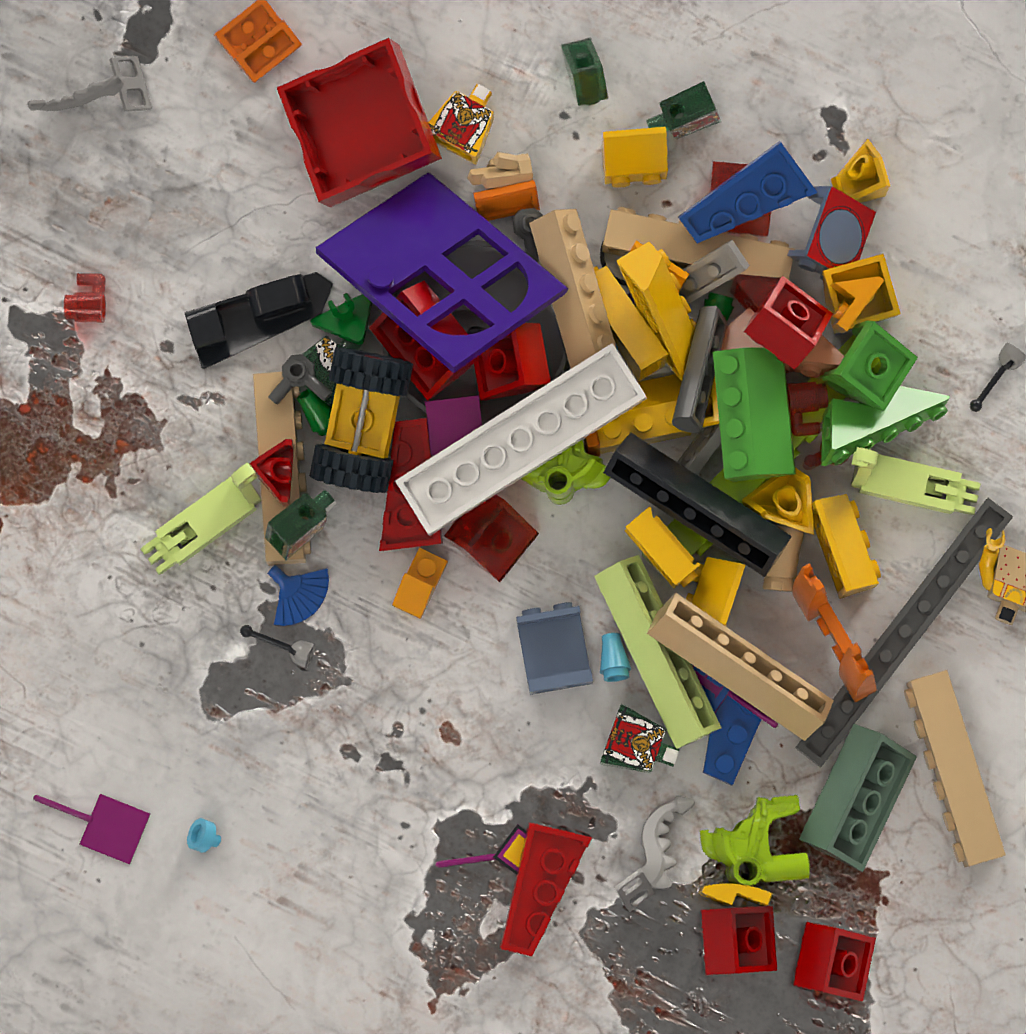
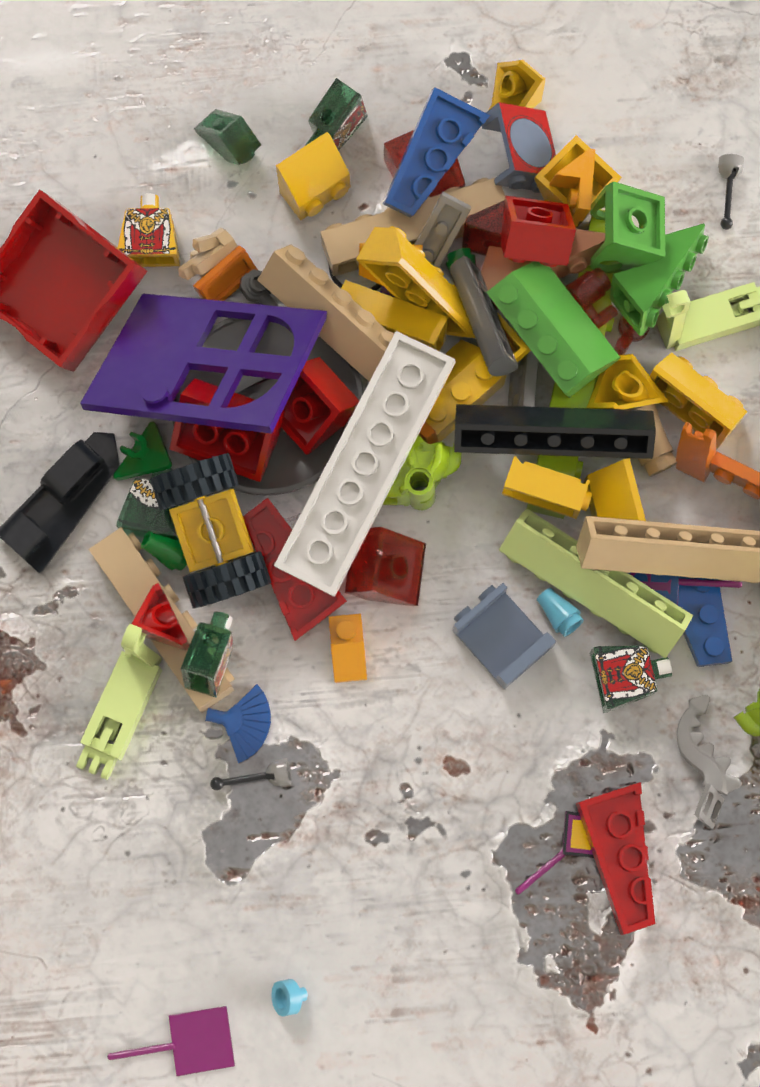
camera: 30 degrees left, 5 degrees down
dark grey piece [268,354,332,405] -> none
magenta piece [425,395,482,455] -> none

